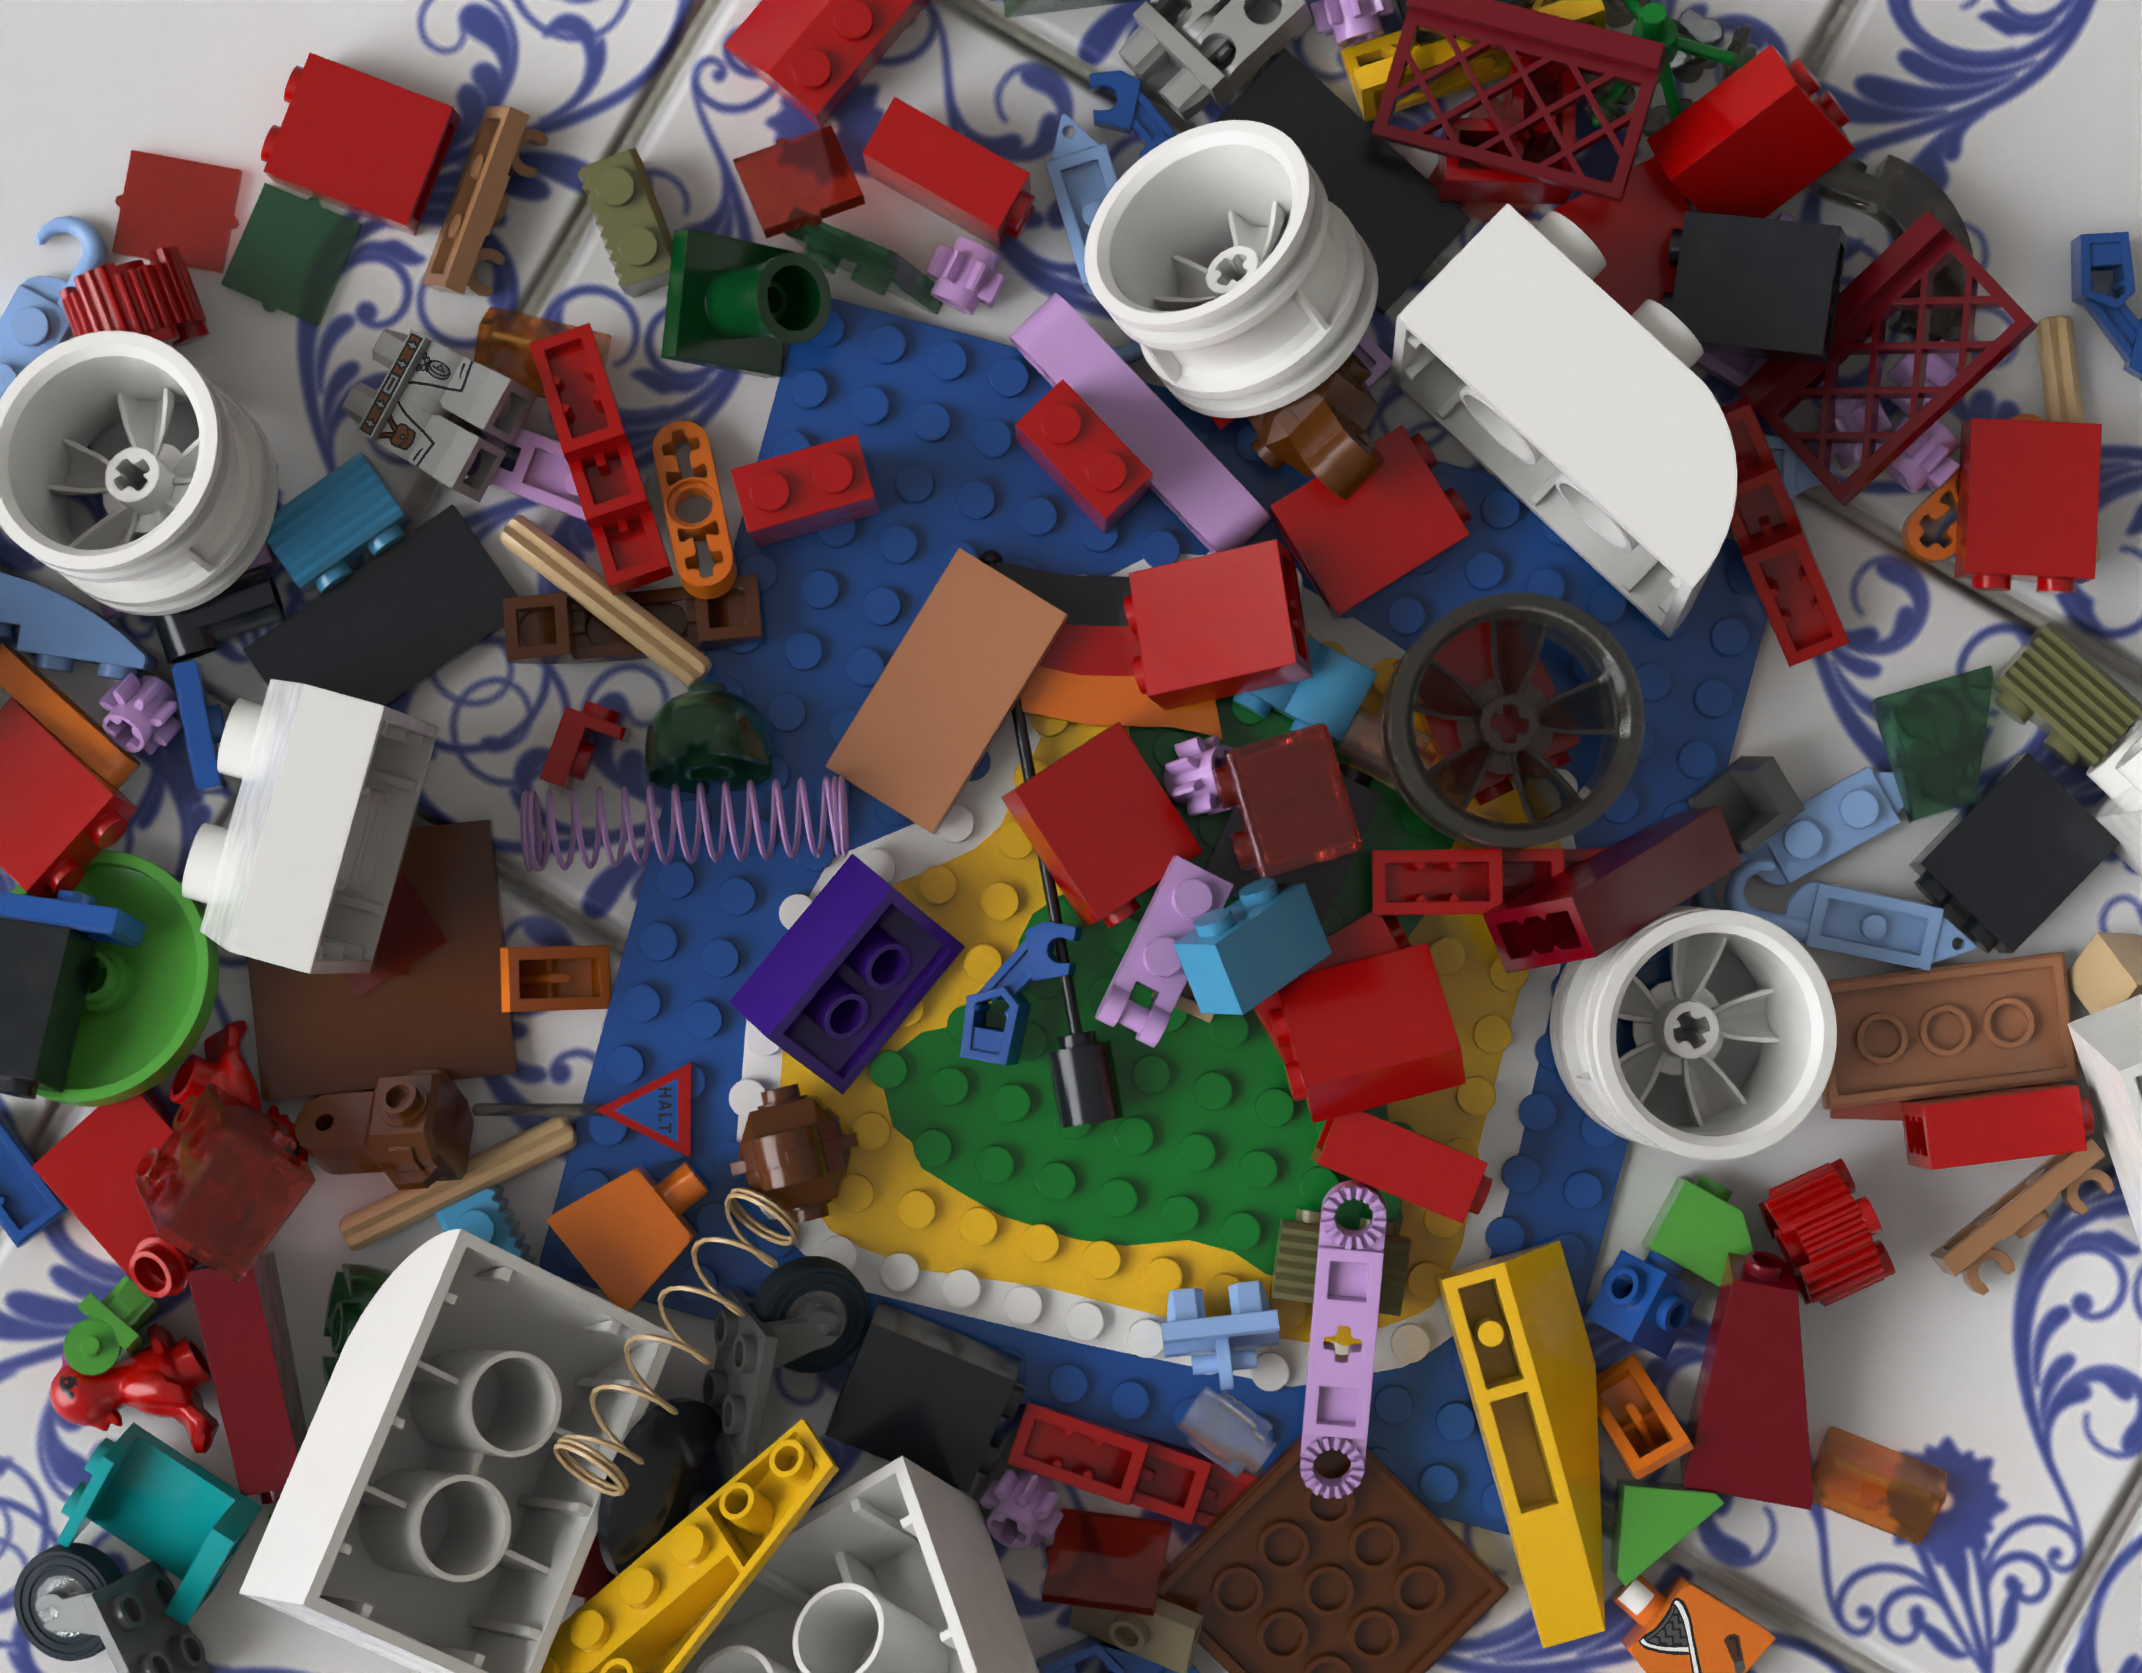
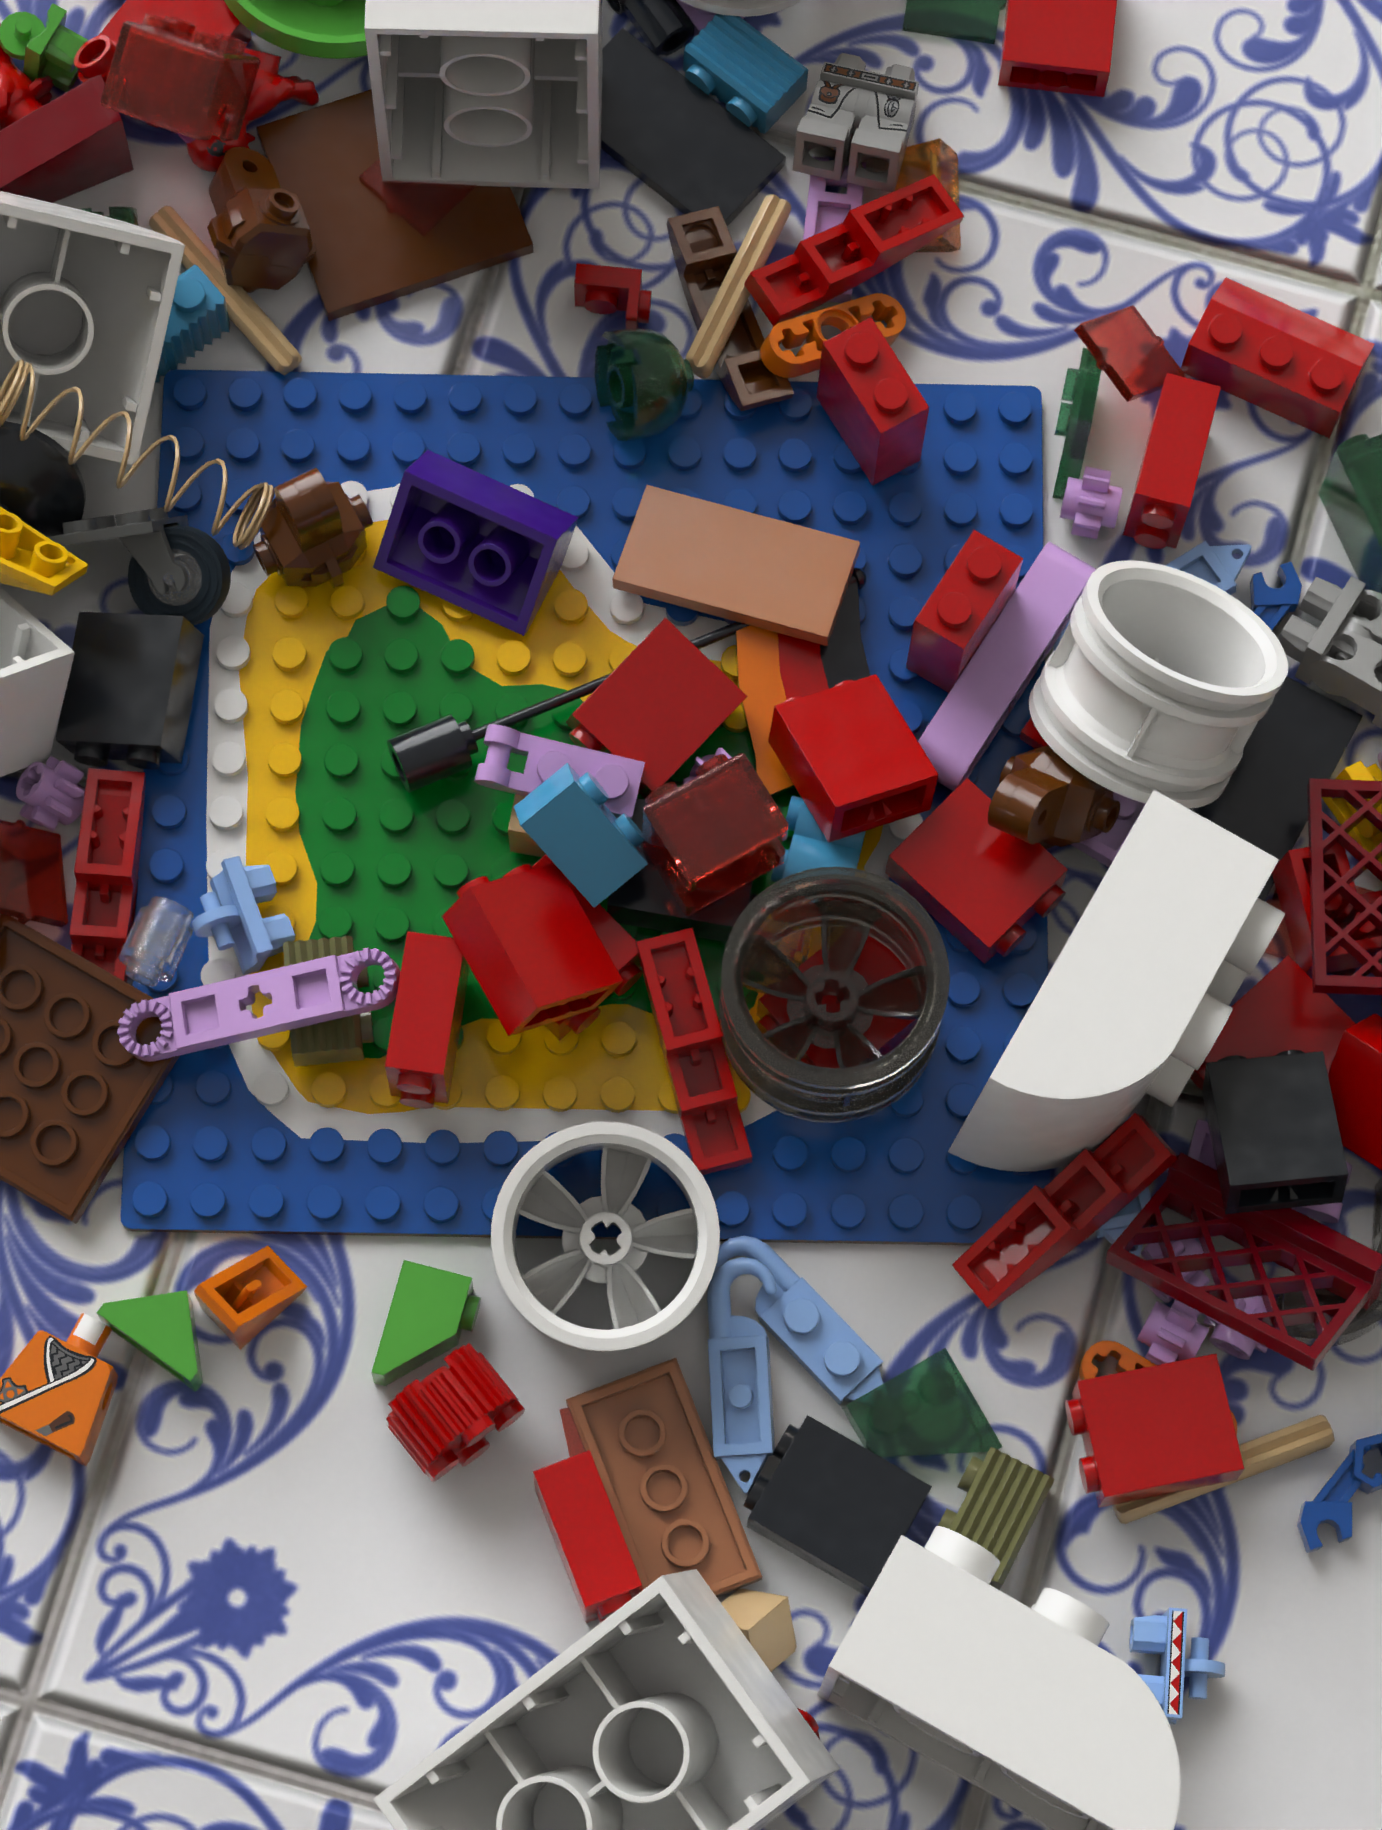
camera: 75 degrees right, 15 degrees down
medium nougat plate [421,106,549,296] -> none
piece [472,1062,691,1158] -> none
orange slope [500,945,610,1012] -> none
lavender piece [520,775,849,872] -> none
orange torso [546,1162,710,1311] -> none
olive brick [577,148,673,298] -> none
dark green plant [661,229,831,378] -> none
blue piece [960,921,1083,1066] -> none
yellow wedge [1436,1240,1605,1649] -> none
dark red slope [1482,805,1743,973] -> none
blue brick [1585,1249,1701,1360] -> none
dark red slope [1679,1251,1813,1510] -> none
dark grey panel [1688,756,1805,854] -> none
clear orange slope [1811,1426,1947,1545] -> none
medium nougat plate [1930,1137,2115,1296] -> none

